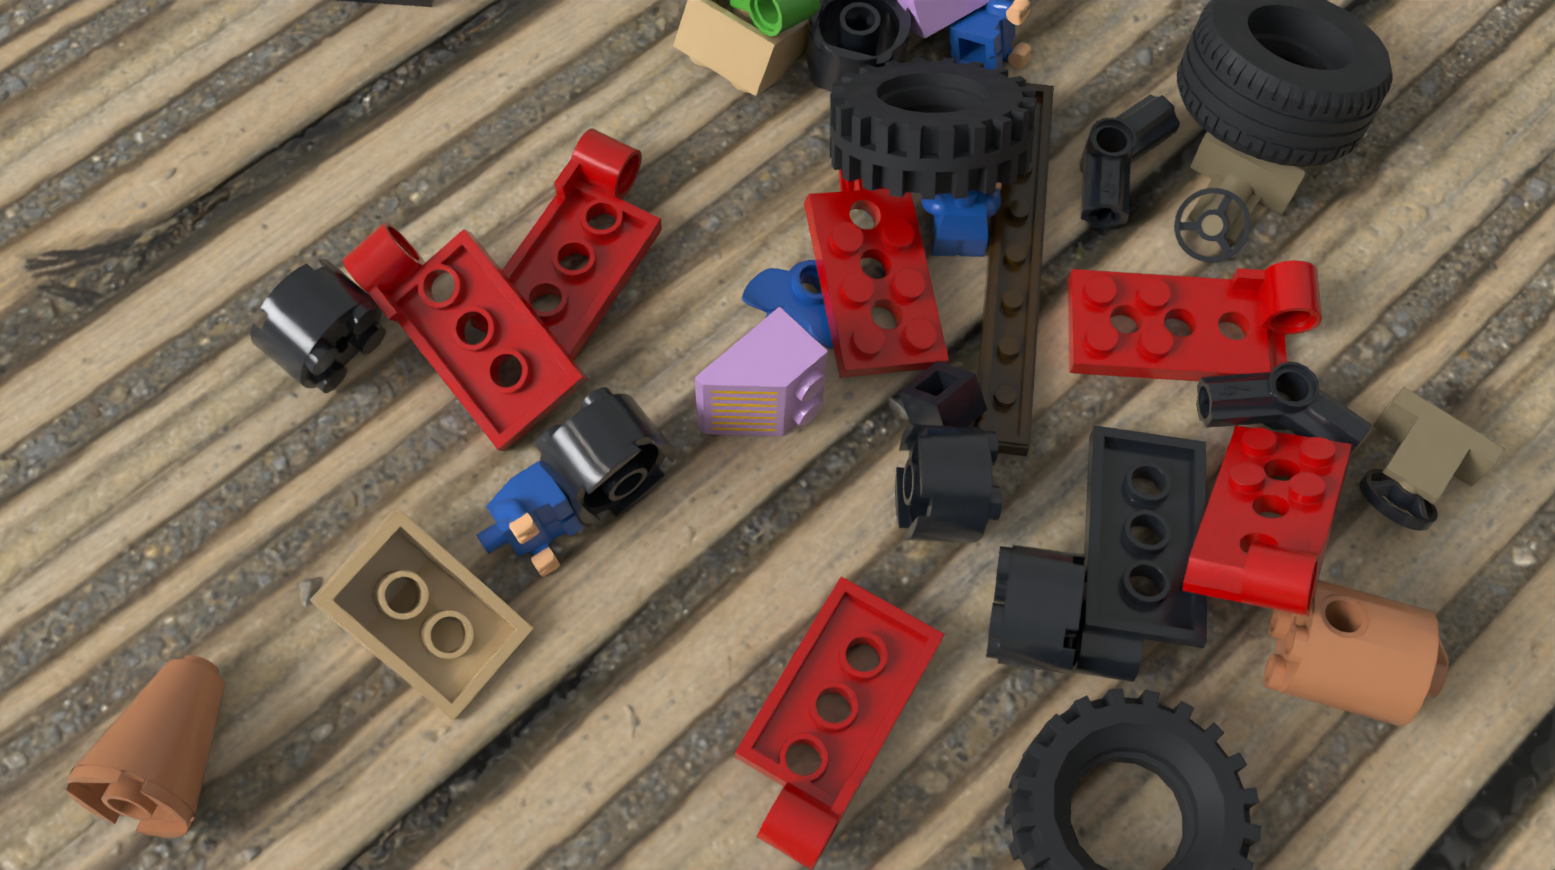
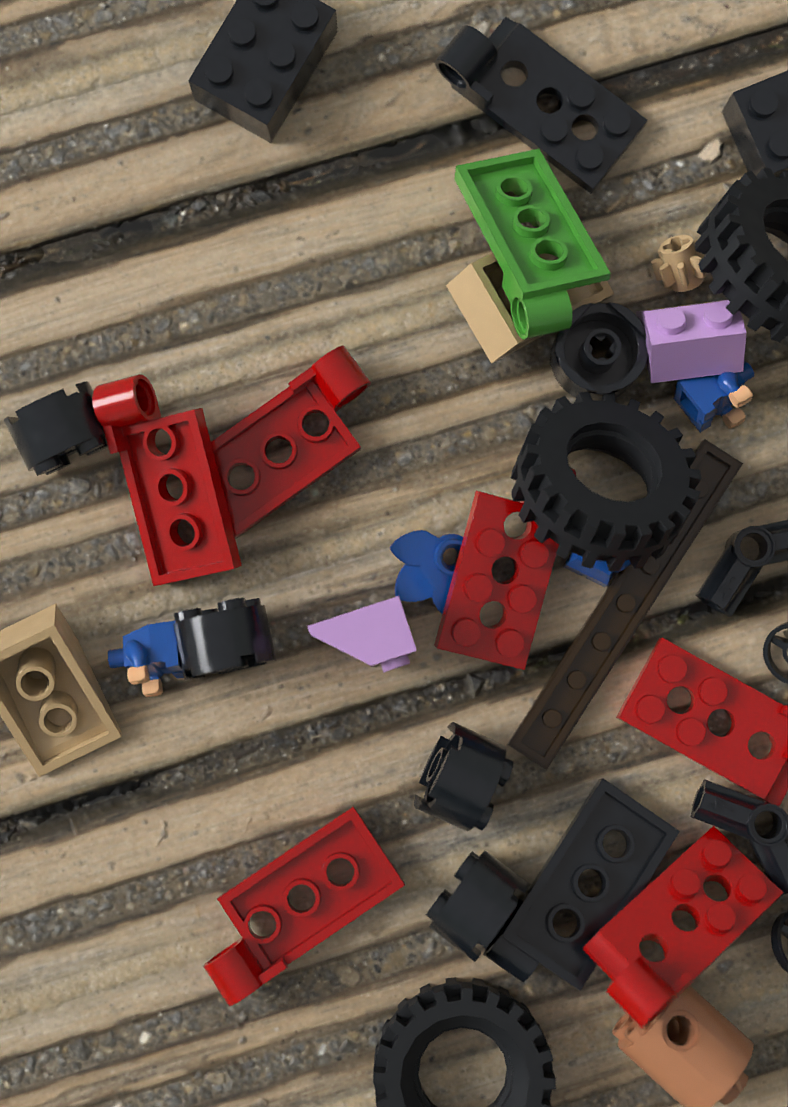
camera: 25 degrees right, 20 degrees up
black plate [899,361,987,427] -> none

